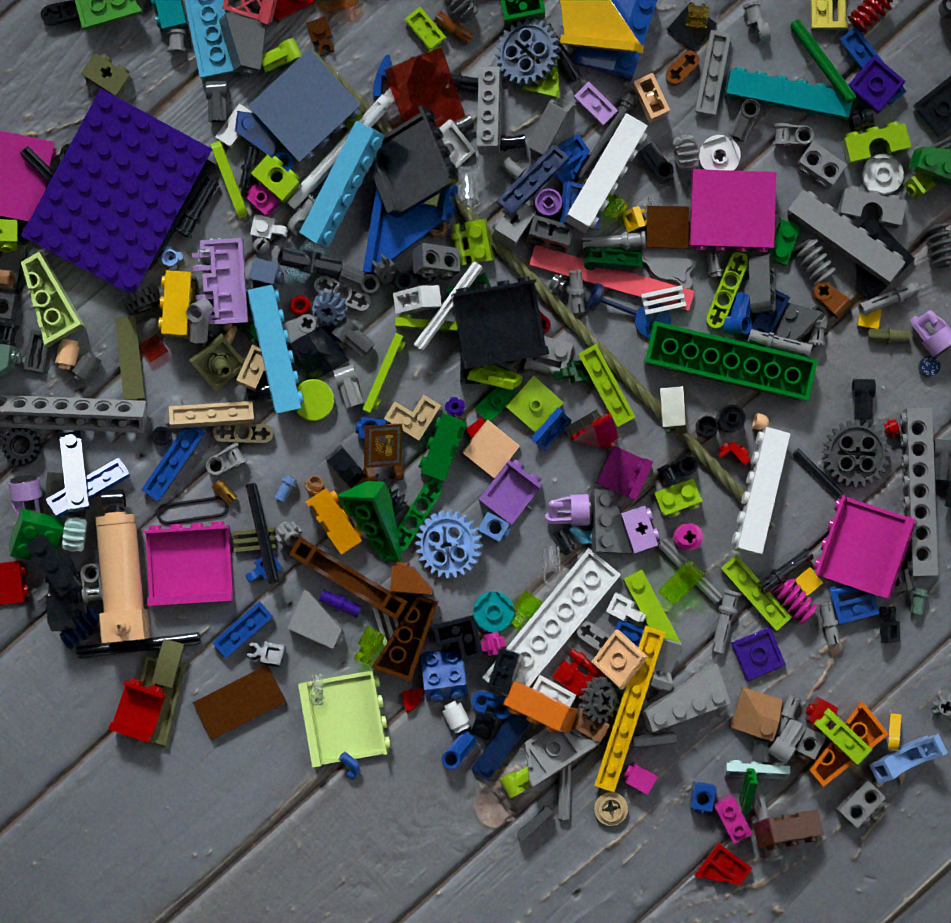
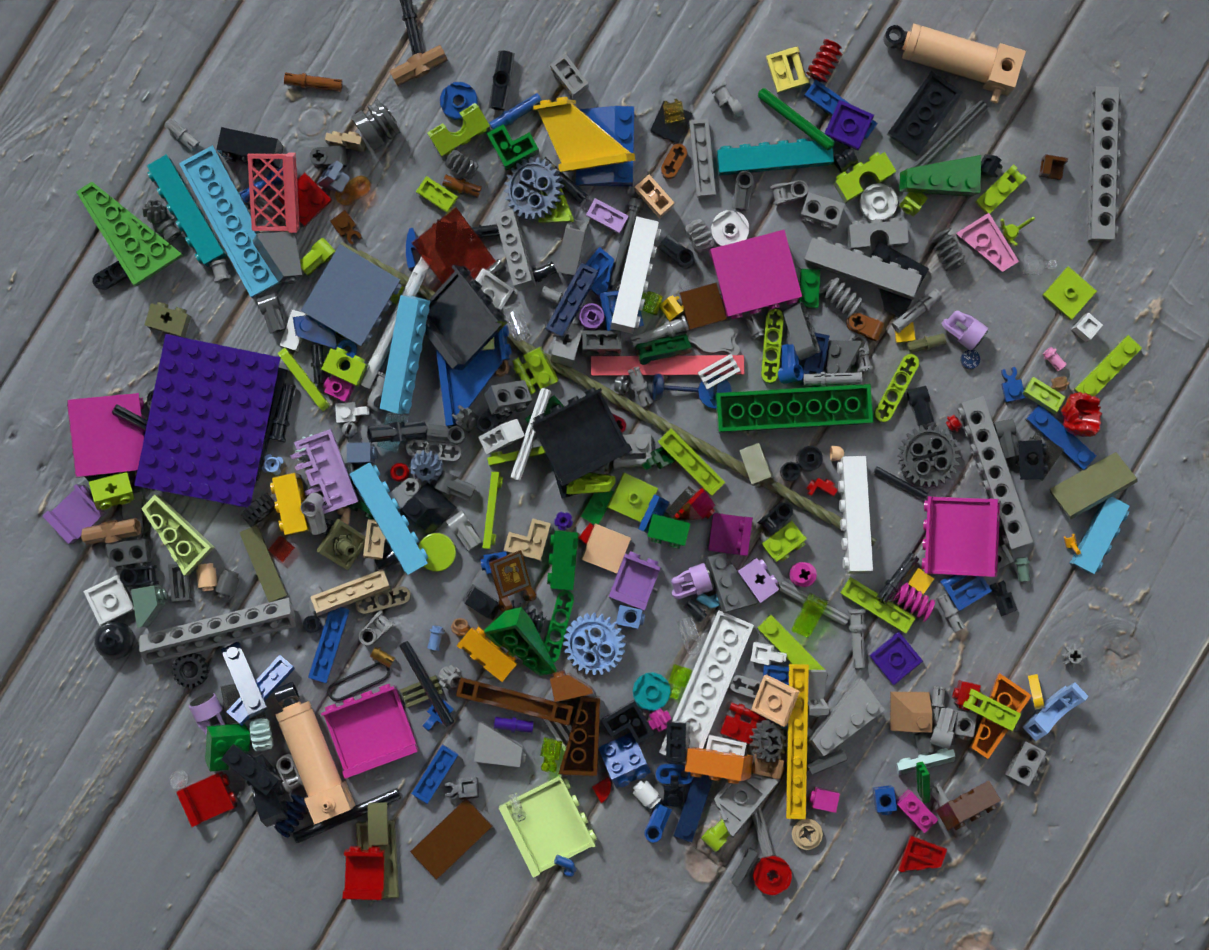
camera: 15 degrees left, 0 degrees up
none -> green brick [647,514,691,549]
none -> red plate [753,855,792,895]
none -> lime beam [874,354,919,422]

